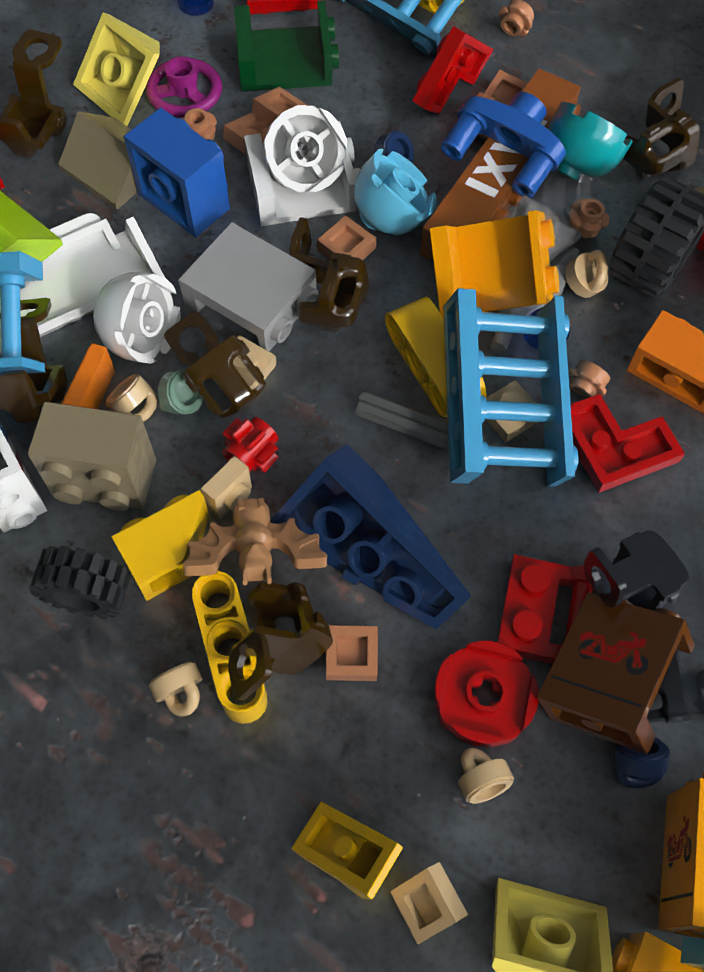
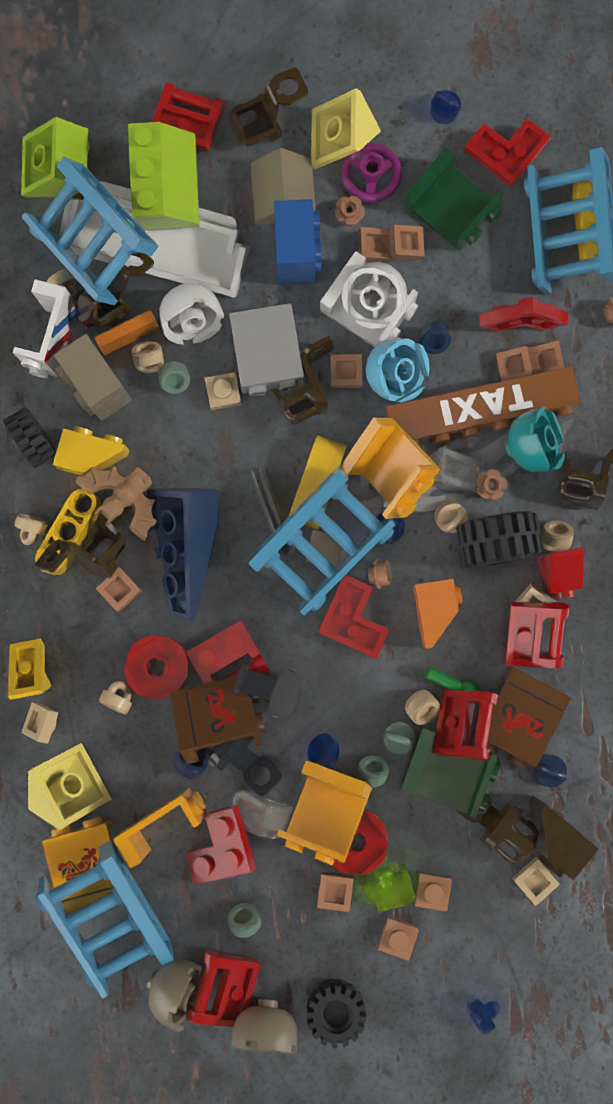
camera: 50 degrees right, 20 degrees up
dark brown piece [164,312,266,418] -> none
tan plate [201,456,252,519] -> none
red gear [222,417,279,473] -> none
blue connector [441,91,566,199] -> none

